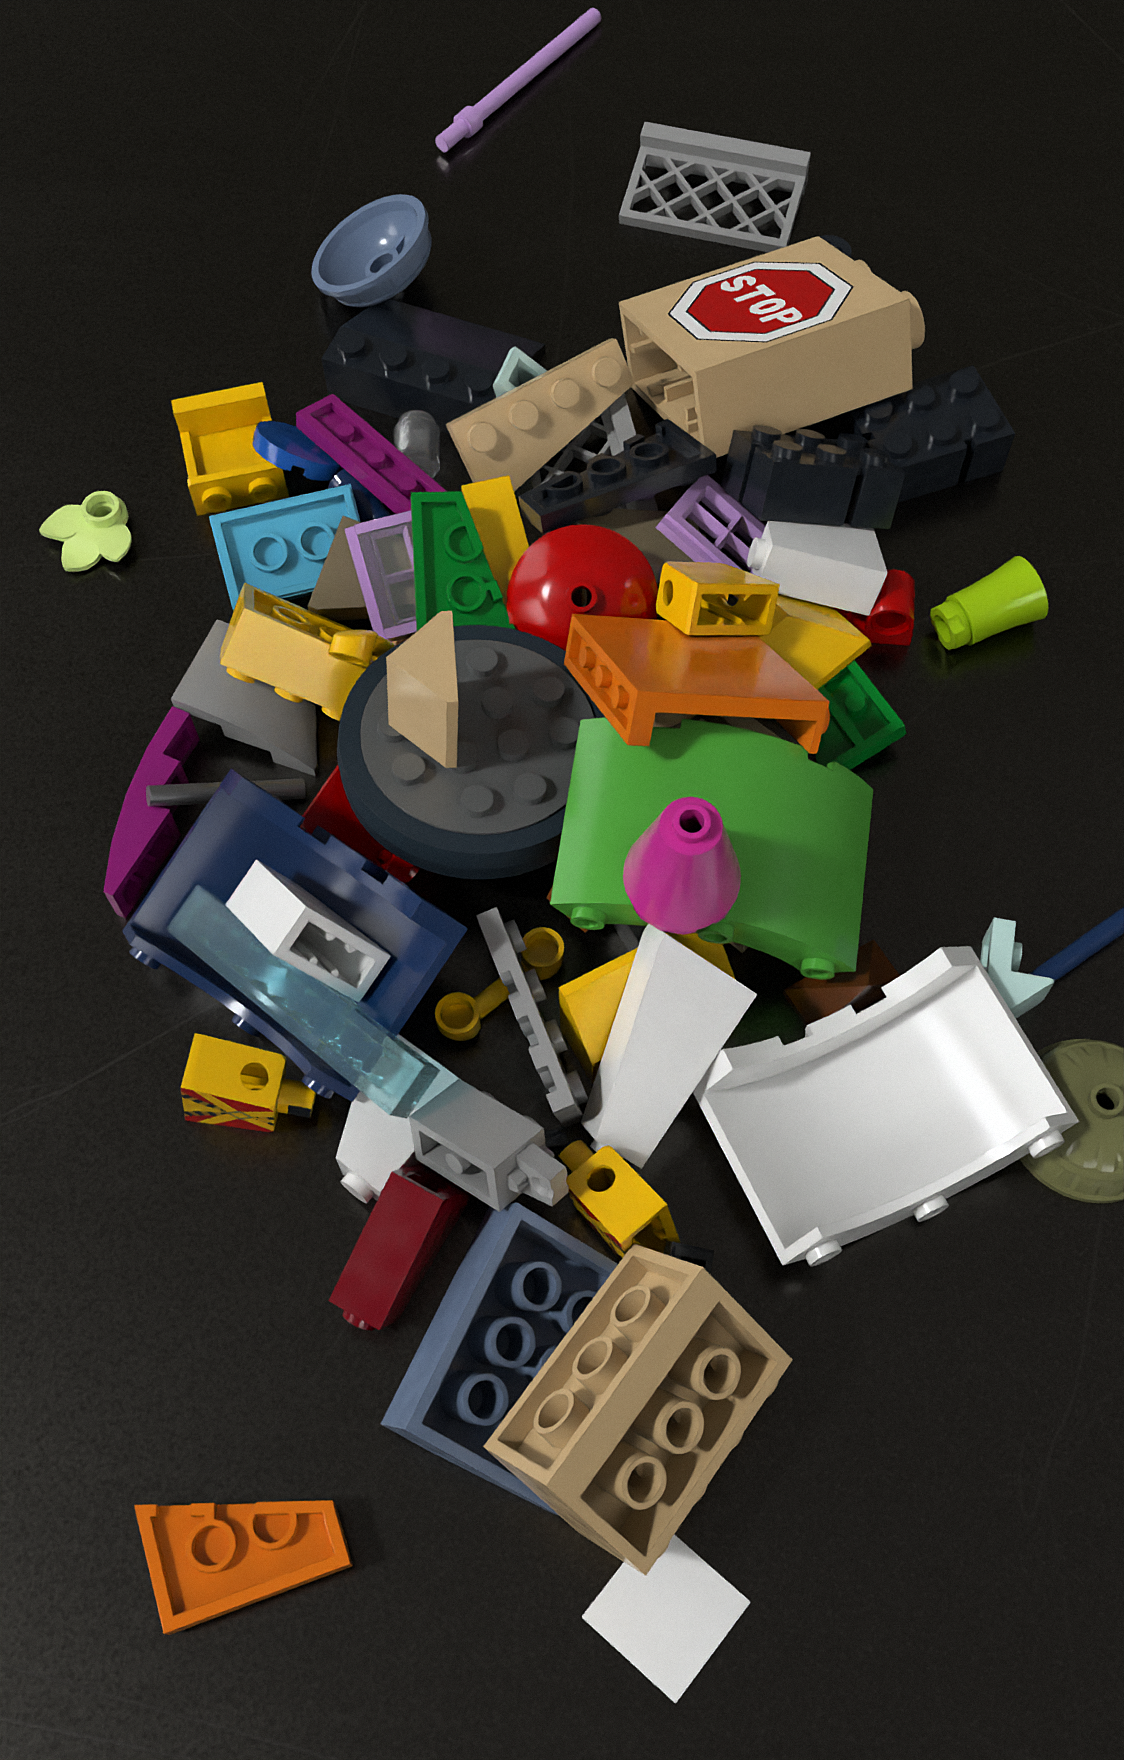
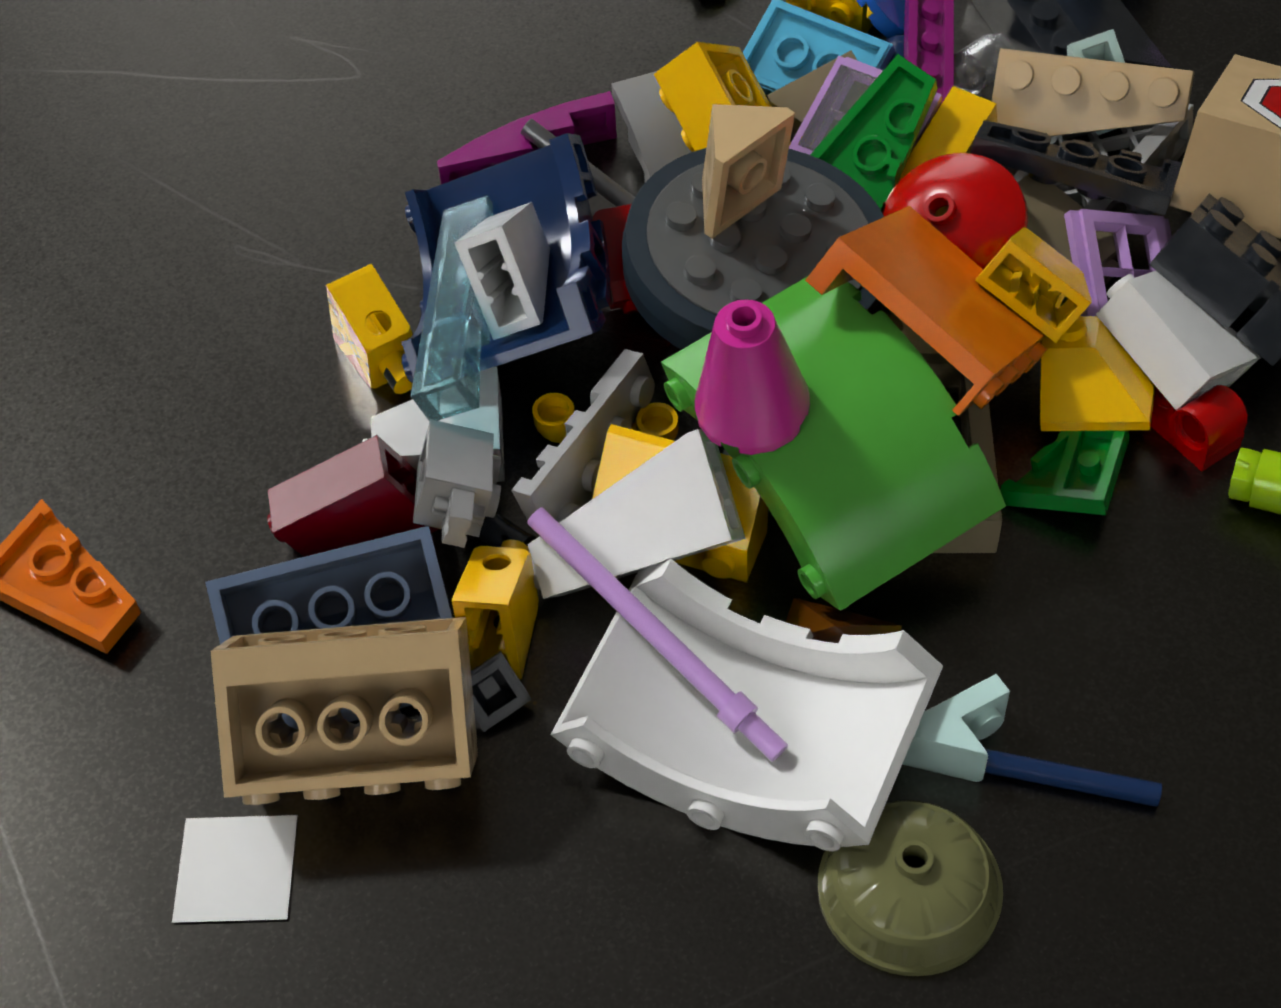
camera: 50 degrees right, 10 degrees down
none -> lavender bar [527,507,788,762]

